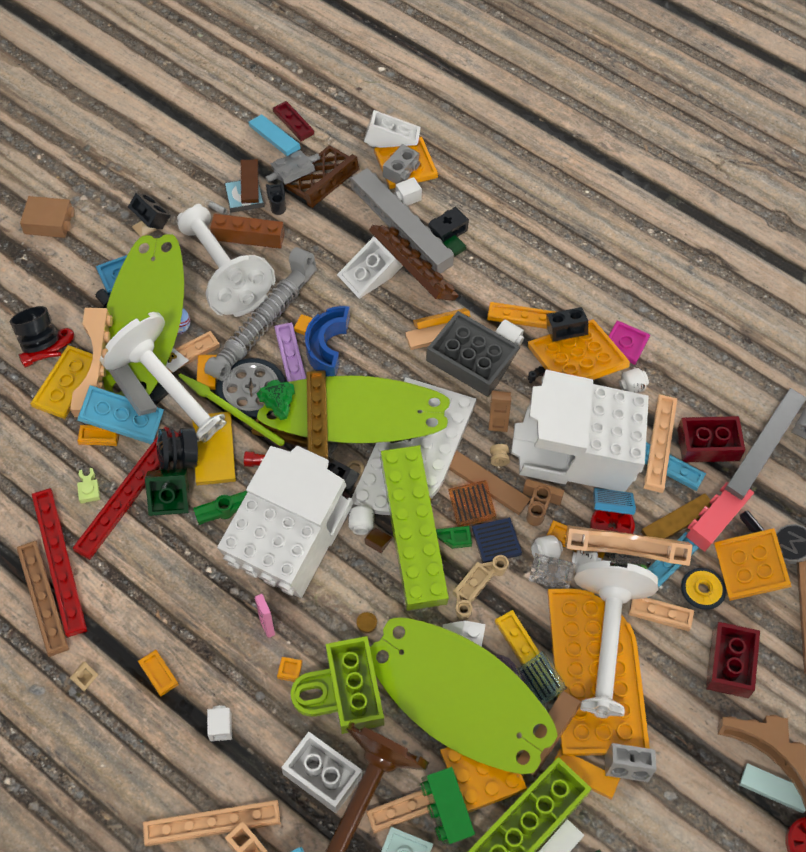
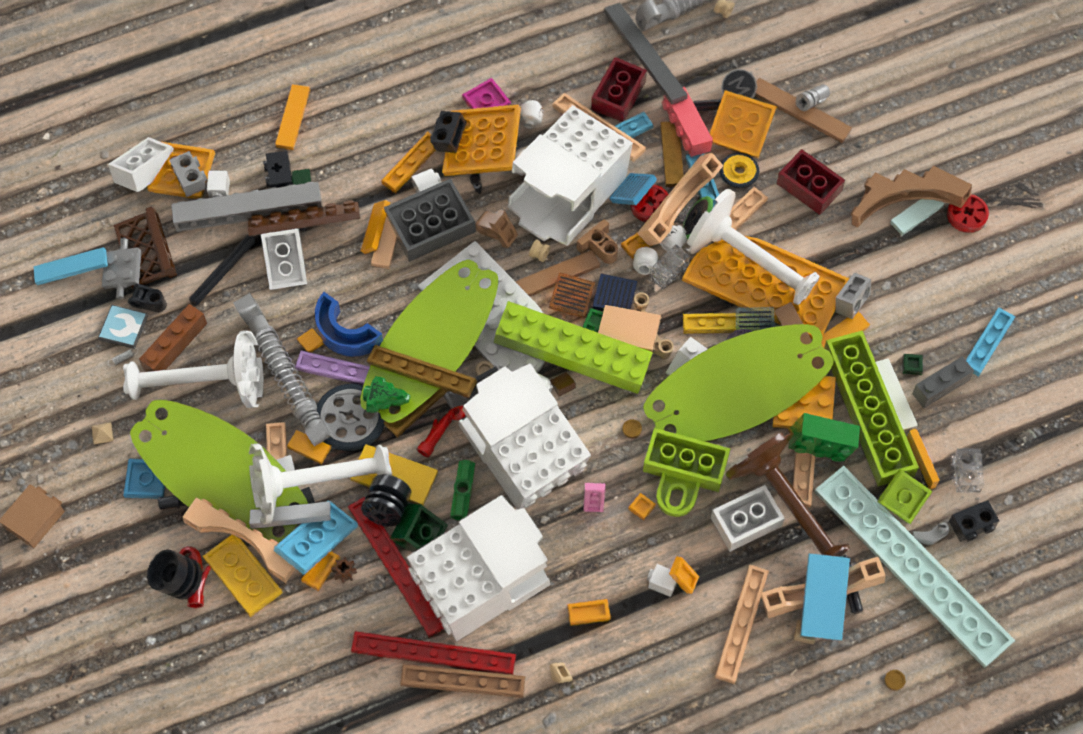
camera: 60 degrees left, 5 degrees up
yellowish green plate [77,468,100,504] -> none
black brick [128,193,171,230] -> none
lime piece [179,374,285,446] -> none
reddish brown tile [241,159,259,204] -> none
dark red tile [273,101,315,141] -> none
none -> black axle [189,234,256,306]
none -> light orange tile [275,84,310,150]
none -> reddish brown gear [331,557,357,584]
none -> white piece [407,495,551,642]
none -> light nougat tile [598,305,661,352]
none -> light orange tile [669,556,699,594]

